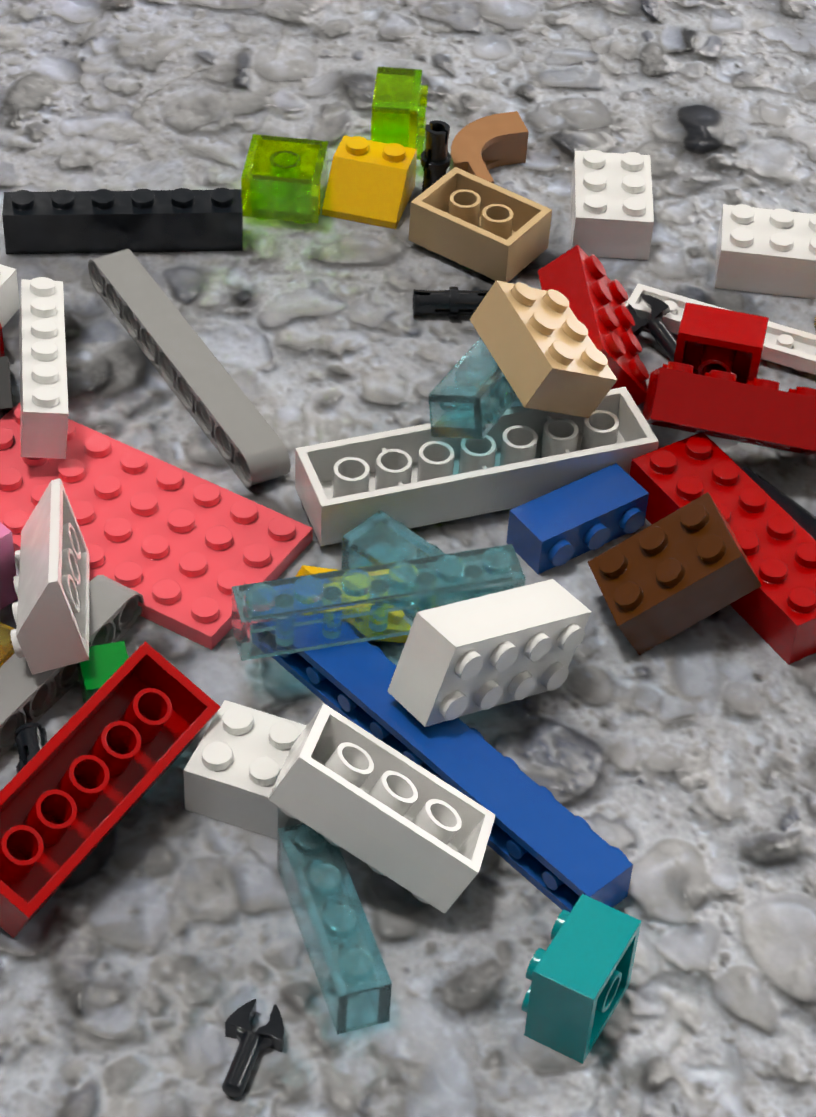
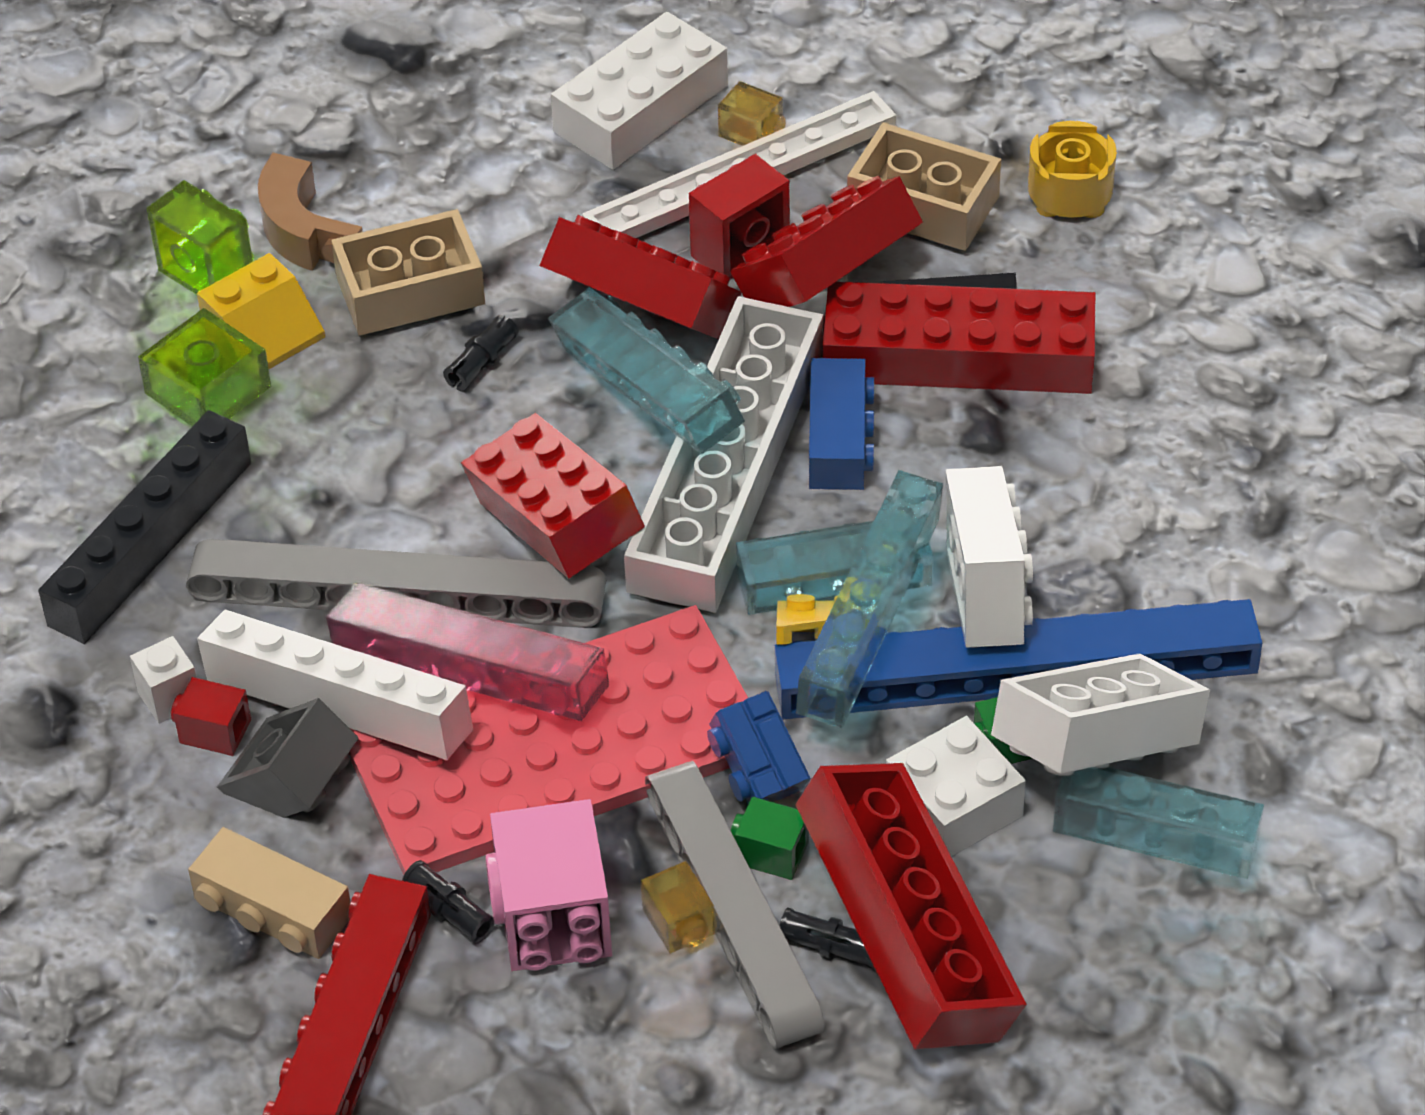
camera: 50 degrees left, 5 degrees up
white slope [10,478,90,675] -> none
black bar [222,999,284,1098] -> none
black pin [421,120,451,193] -> none
tan brick [469,280,617,418] -> none
teal brick [521,894,641,1064] -> none
white brick [571,150,654,260] -> none
reddish brown brick [588,492,762,655] -> none
black bar [628,294,677,362] -> none
none -> clear pink brick [326,582,609,721]
none -> red brick [460,413,645,579]
none -> blue brick [707,691,811,804]

